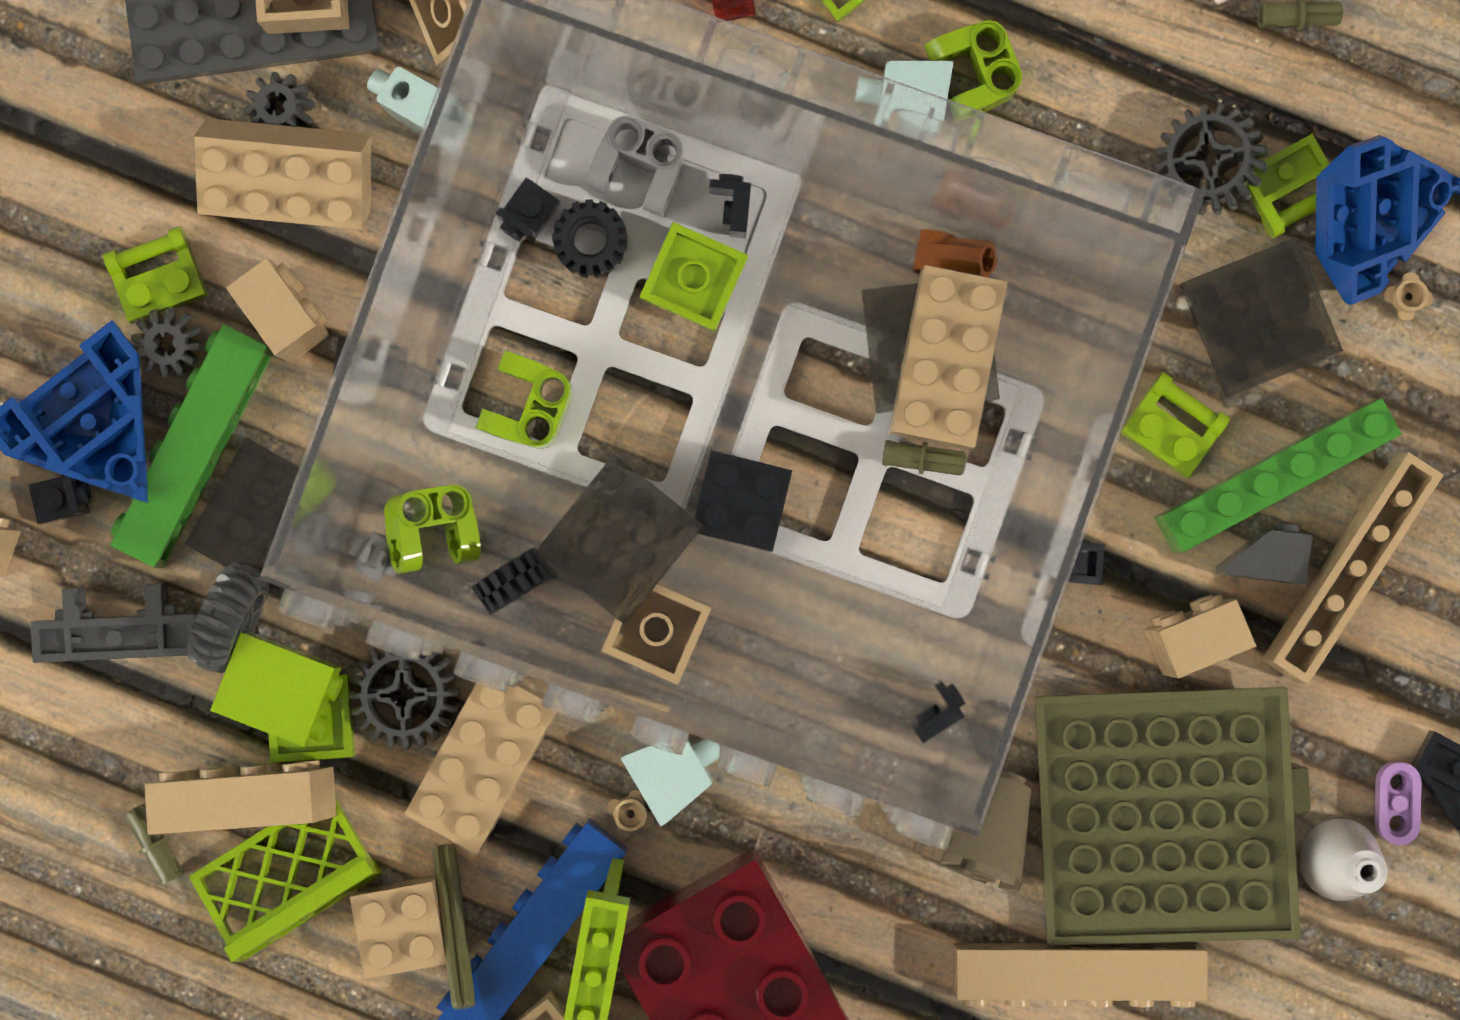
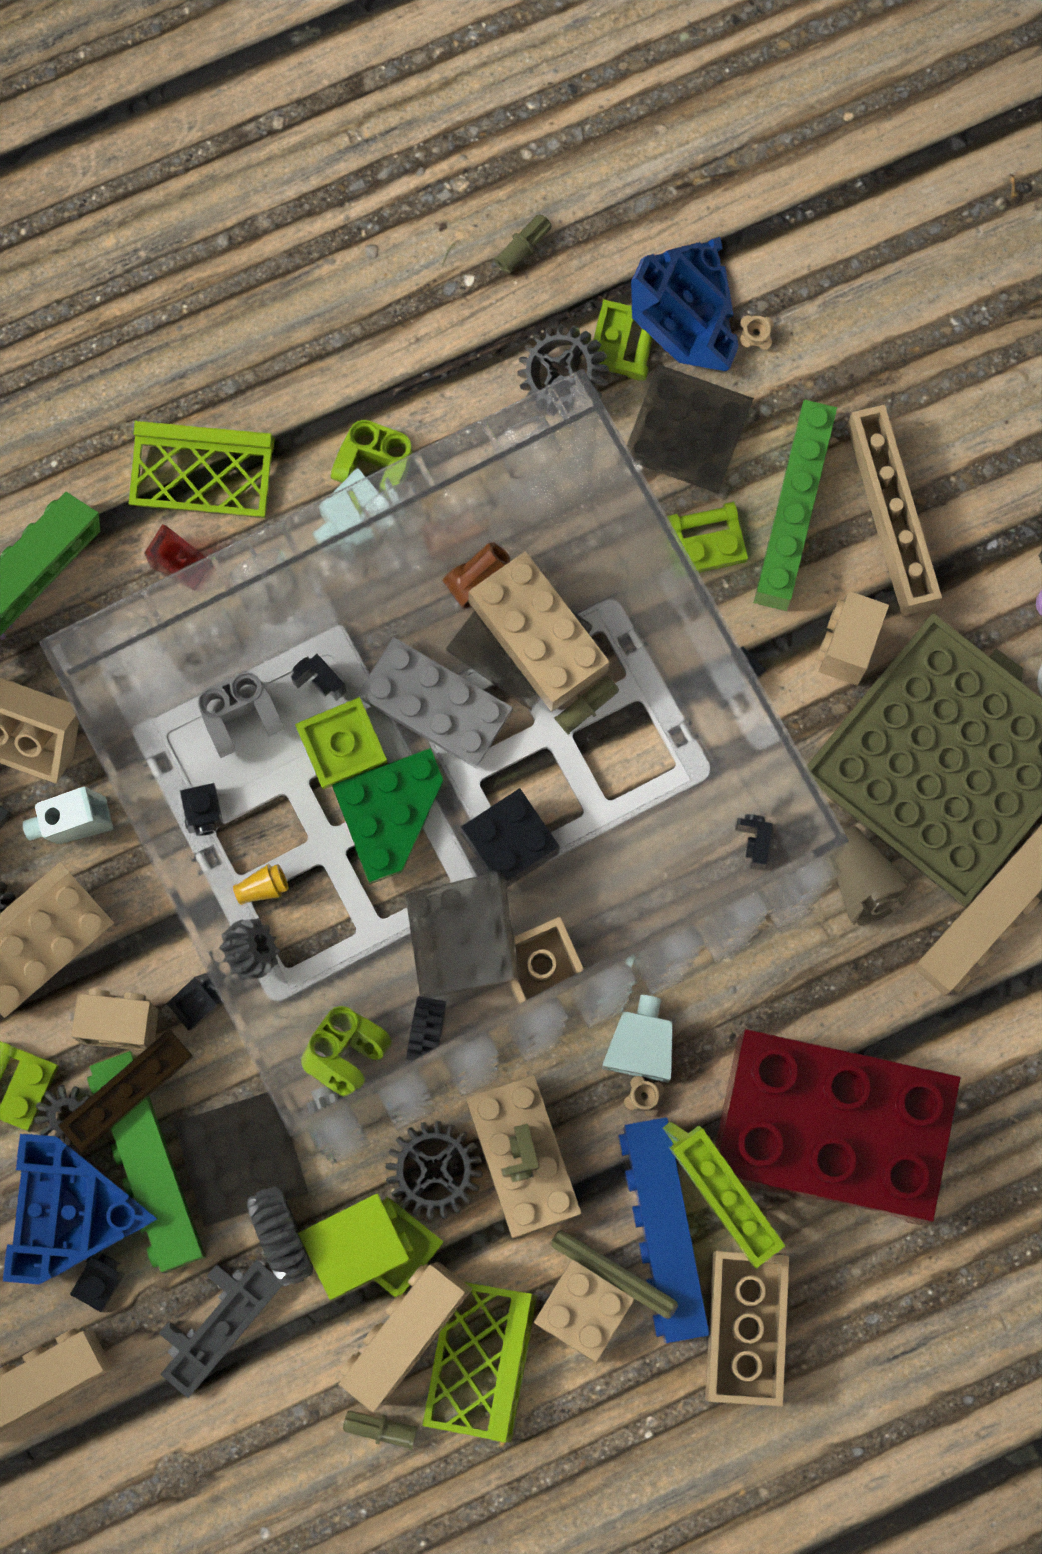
camera: 50 degrees left, 10 degrees down
lime piece [475,350,573,449] -> none
black tyre [552,199,628,278] -> none
dark grey slope [1215,523,1313,585] -> none
none -> dark brown tile [58,1029,194,1154]
none -> dark grey gear [218,918,280,980]
none -> yellow cone [233,864,289,905]
none -> green plate [332,748,444,885]
none -> light grey plate [357,637,513,769]
none -> olive bracket [501,1124,539,1182]

